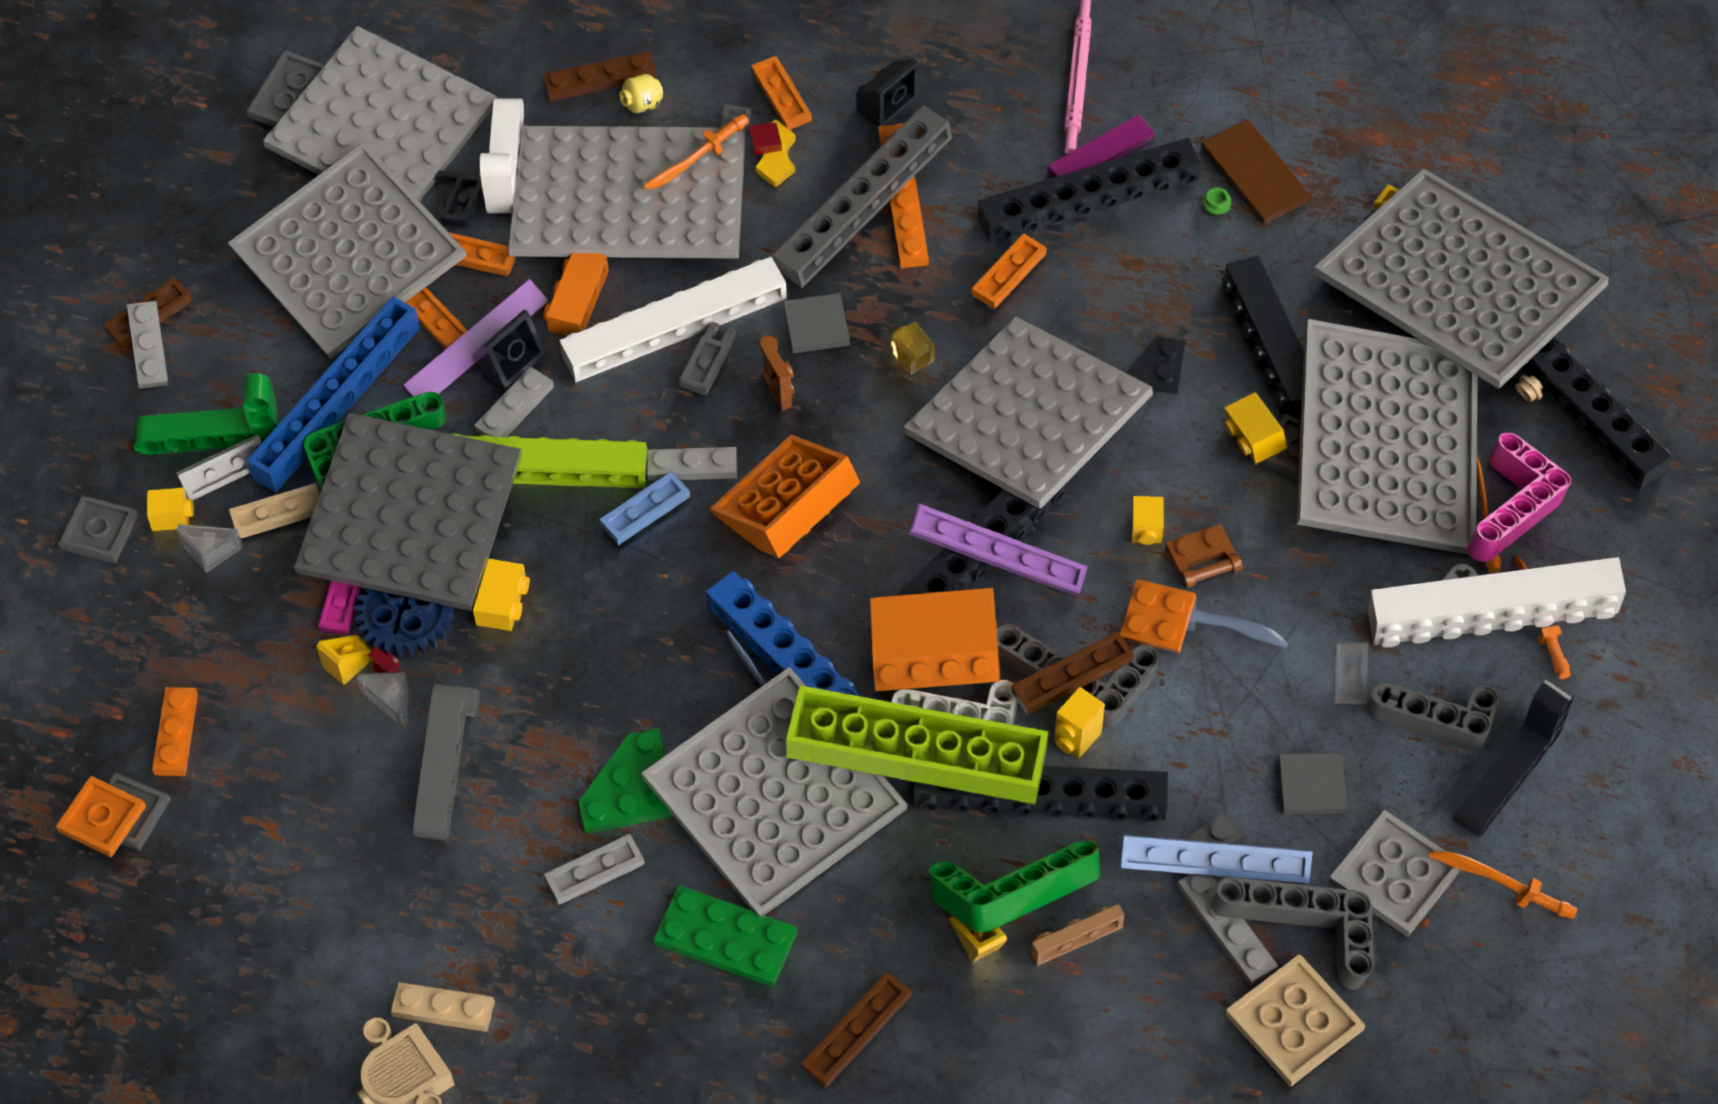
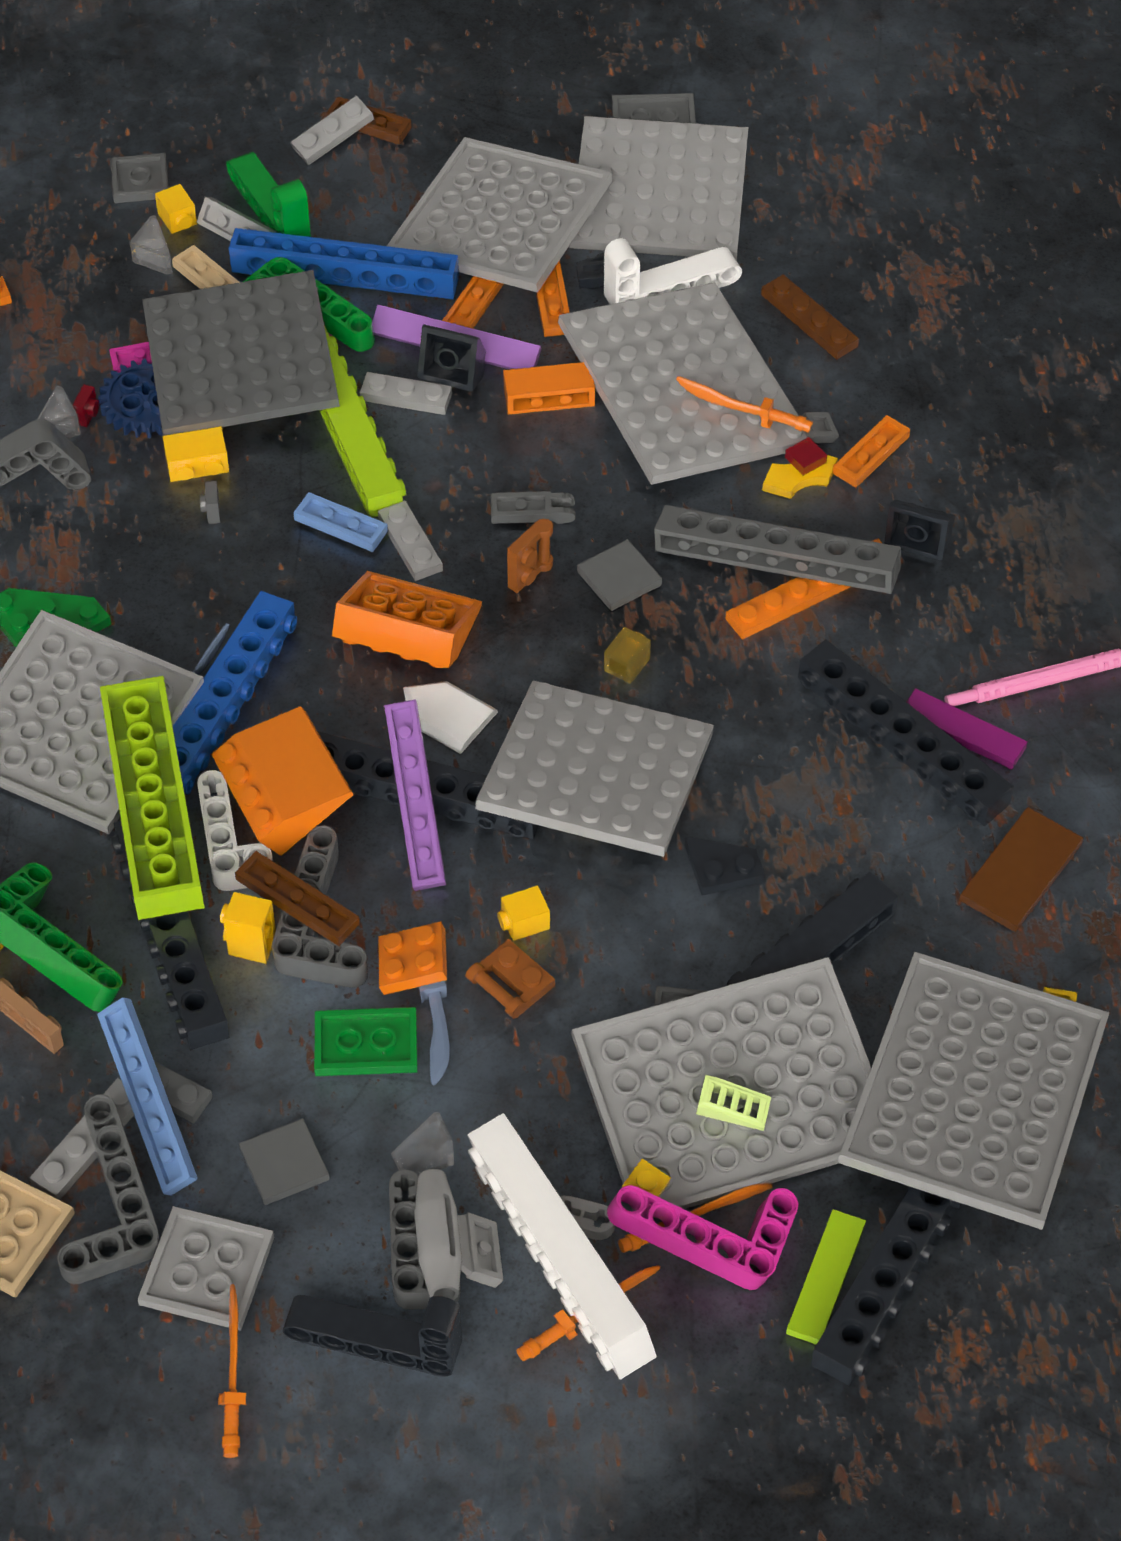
camera: 65 degrees right, 5 degrees down
yellow slope [316,634,374,685] -> none
white brick [559,257,787,382] -> none
light yellow head [620,74,663,114] -> none
orange plate [971,233,1047,309] -> none
bright green plate [1203,188,1231,215] -> none
yellow brick [1224,392,1287,464] -> none
tan plate [1515,375,1543,403] -> none
none -> dark grey plate [200,481,220,524]
none -> green plate [314,1007,418,1076]
none -> white tile [403,681,498,754]
none -> light grey plate [414,1169,503,1300]
none -> yellow plate [622,1158,671,1197]
none -> yellowish green slope [696,1075,771,1131]
none -> lime tile [786,1209,866,1345]

